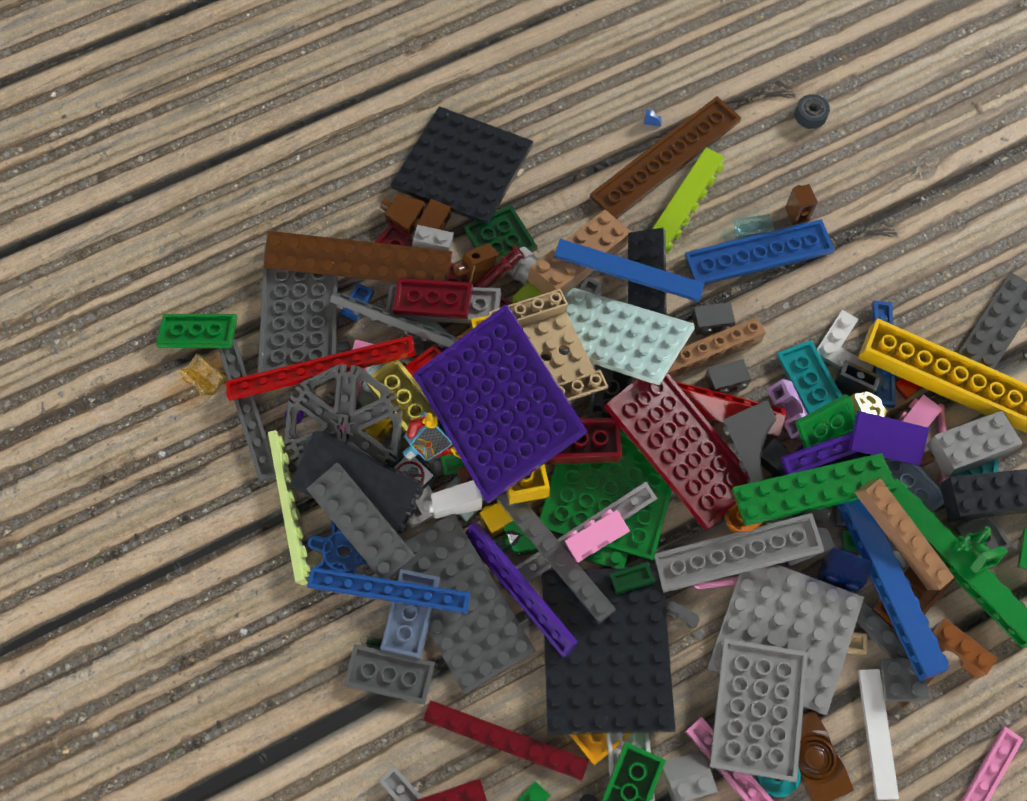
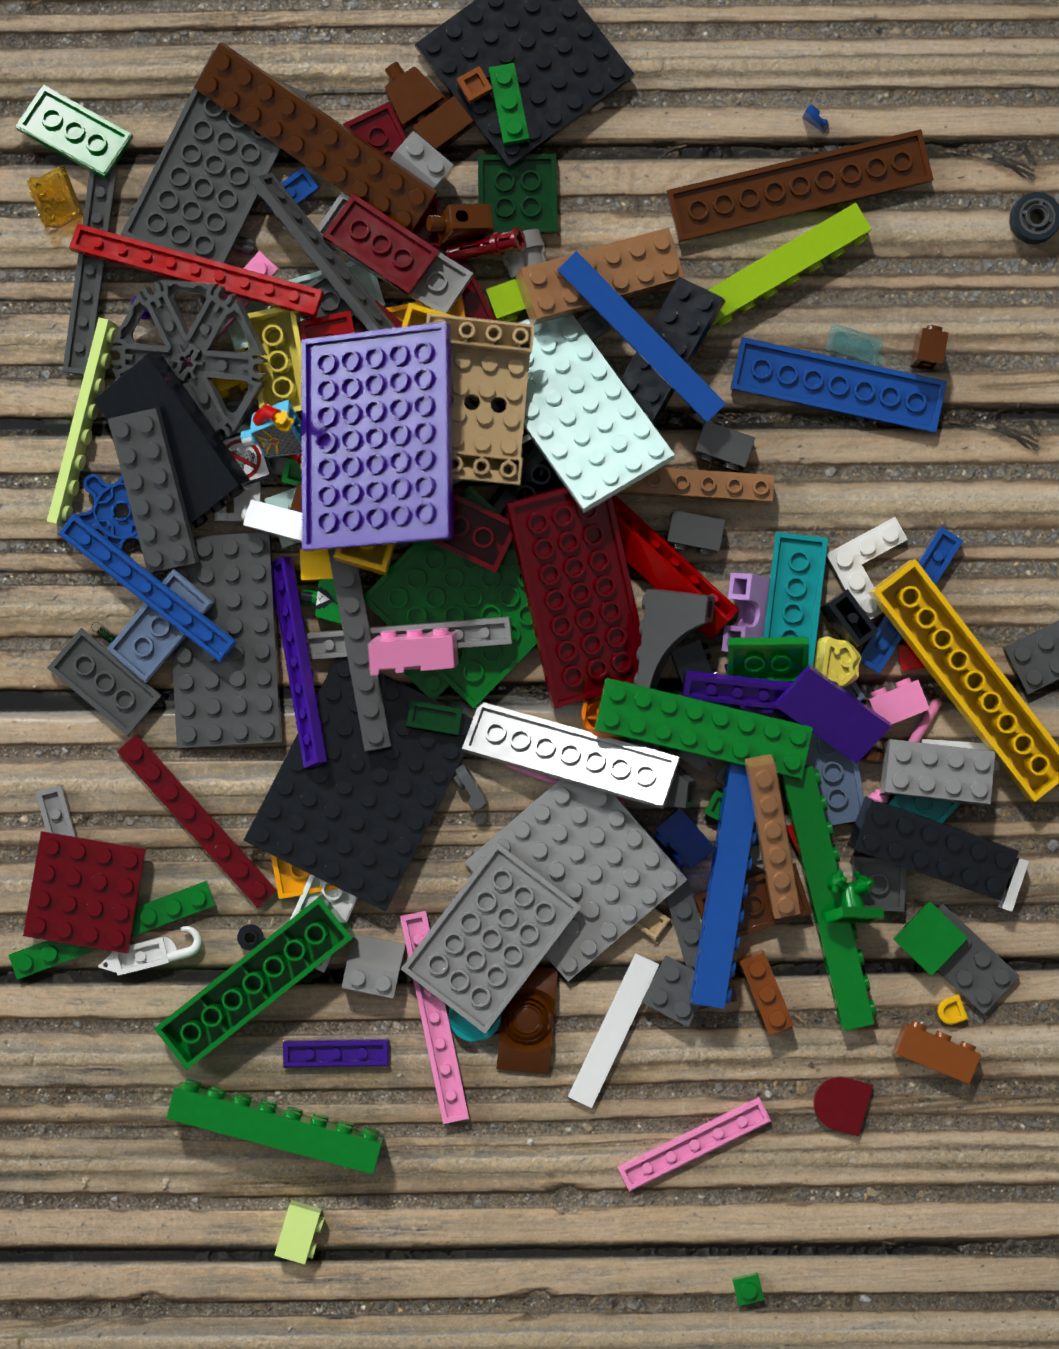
camera: 30 degrees right, 20 degrees up
none -> dark orange plate [456,66,493,104]
none -> green plate [488,63,530,146]

